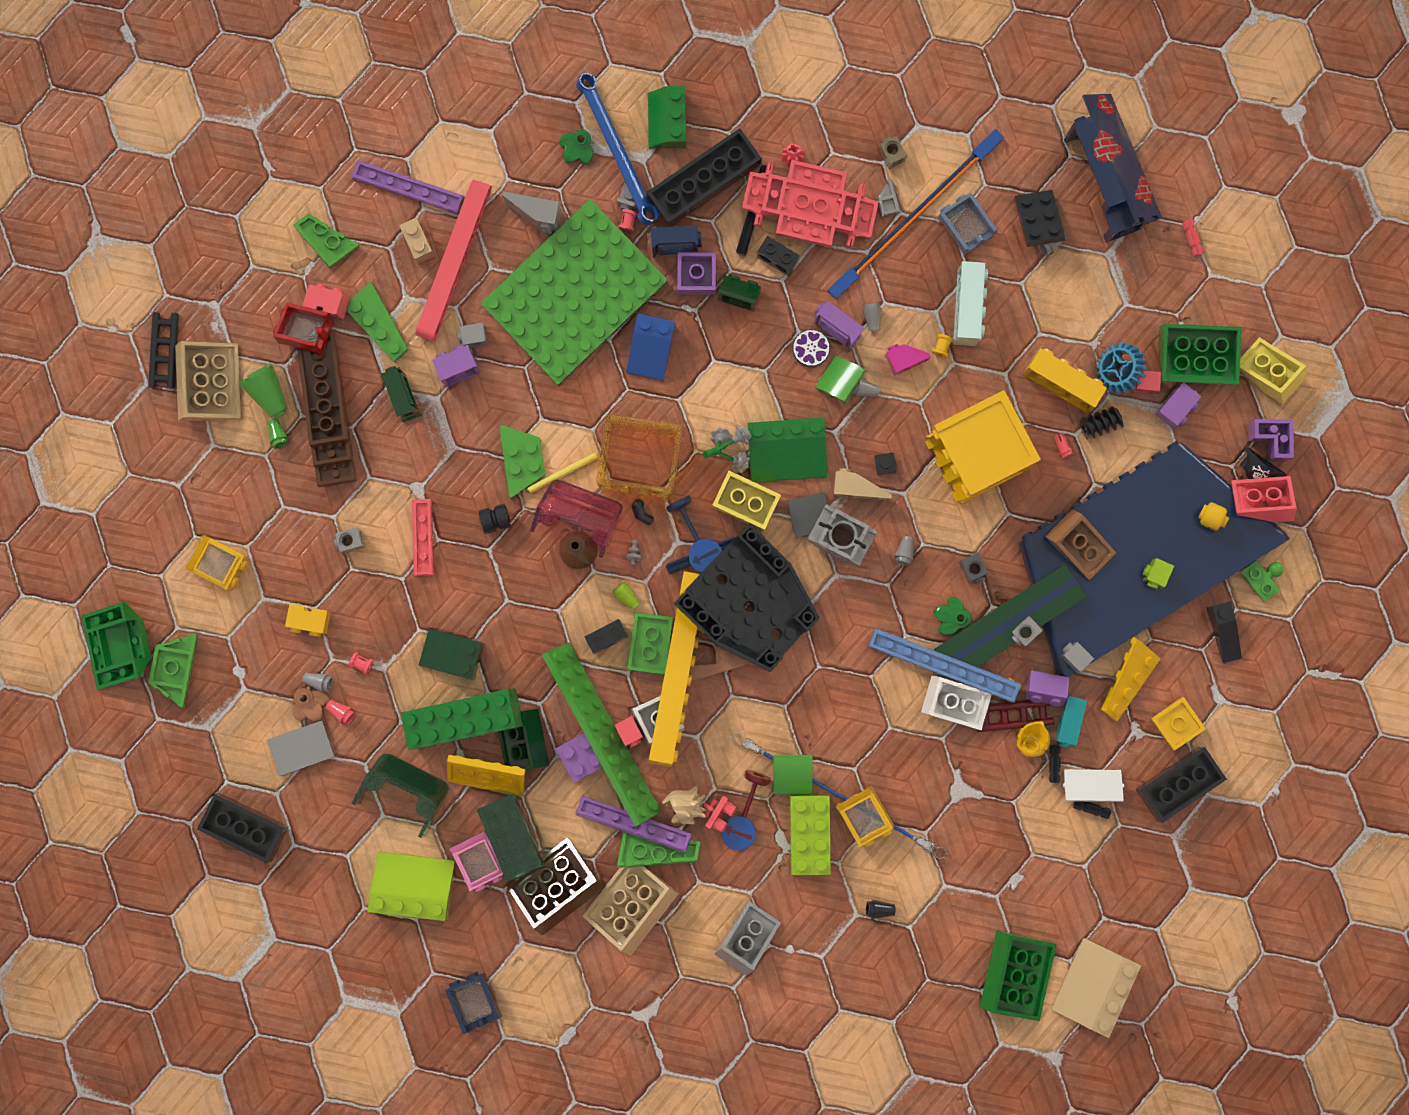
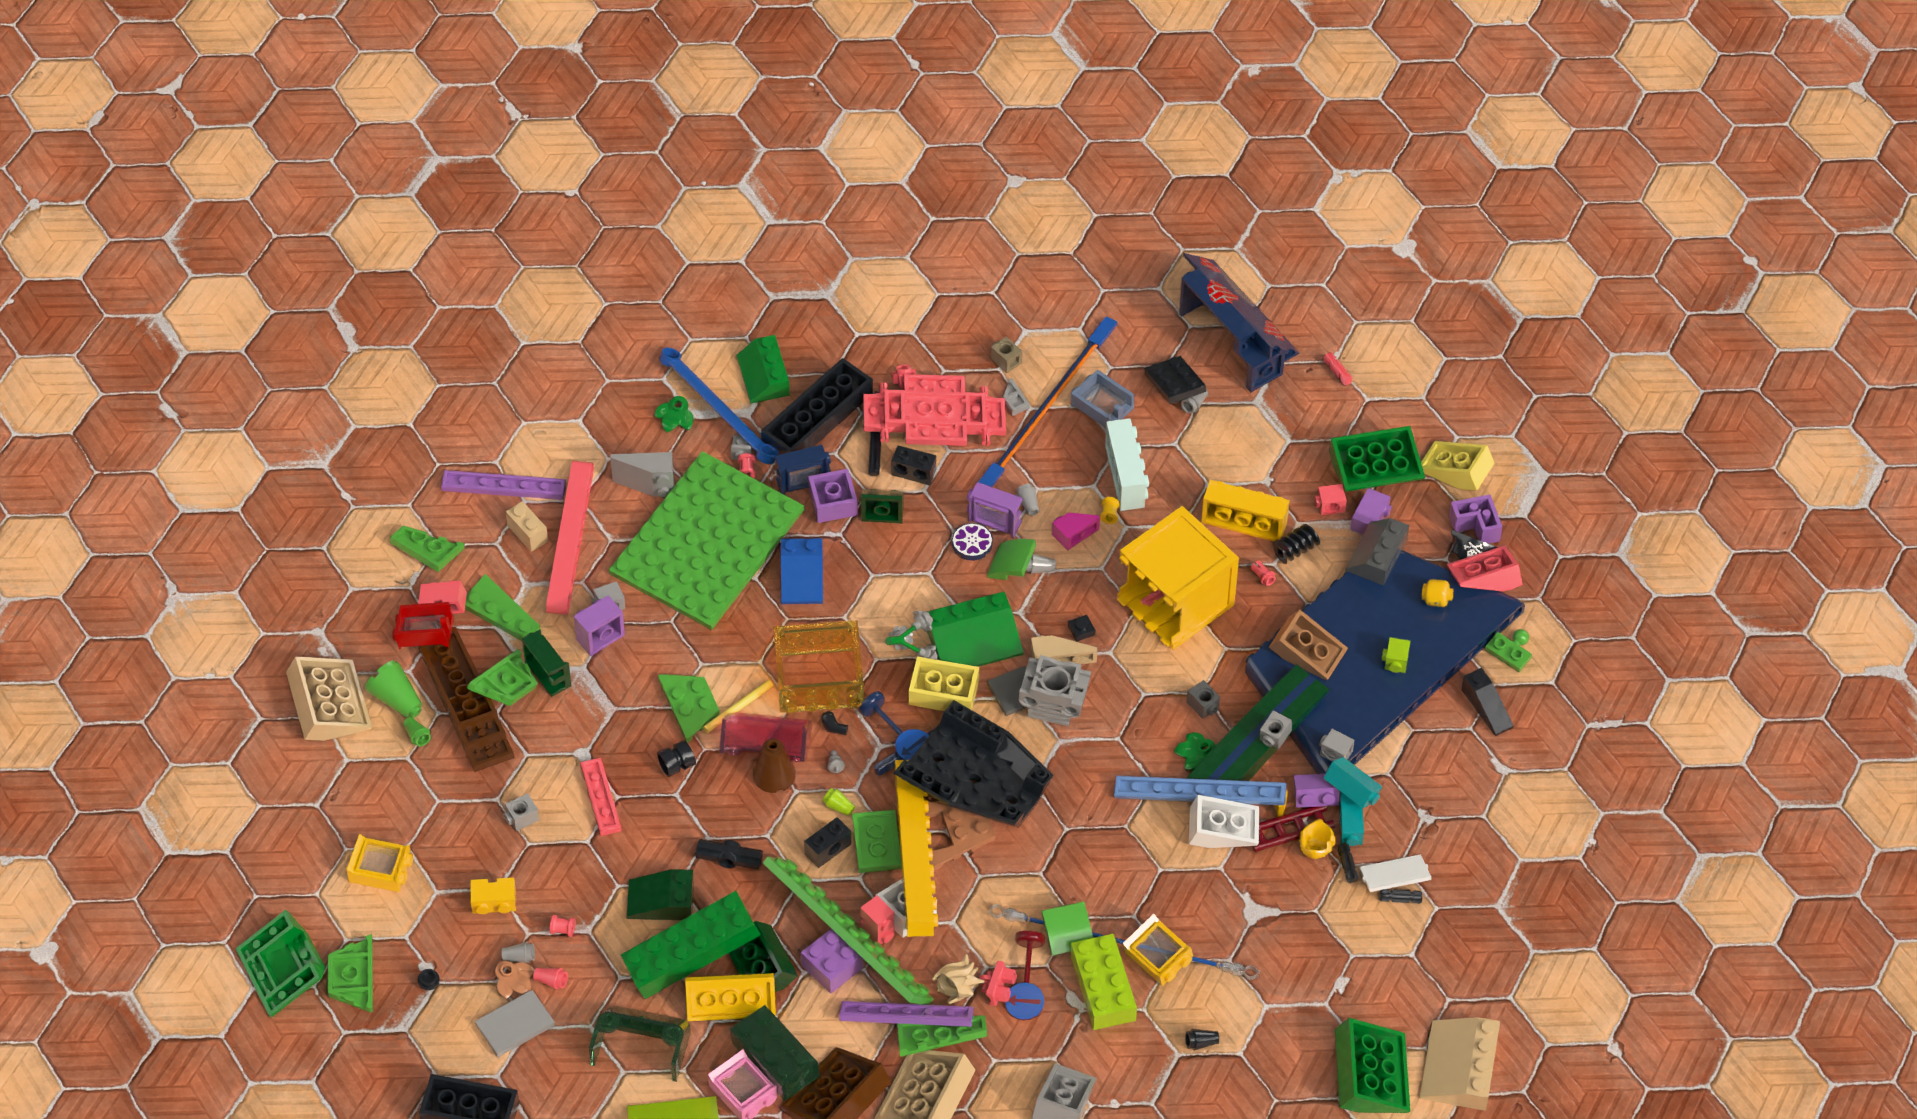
camera: 20 degrees left, 30 degrees down
black bar [148,312,179,389] -> none
light grey cone [894,536,914,566] -> none
dark azure gear [1095,342,1147,394] -> none
yellow wing [1101,637,1161,721] -> none
black brick [1135,746,1227,823] -> none
yellow plate [1150,697,1206,751] -> none
none -> black plate [418,969,440,990]
none -> bright green wing [467,649,538,706]
none -> black piece [696,839,763,870]
none -> teal brick [1324,757,1382,808]
none -> dark grey slope [1345,518,1409,586]

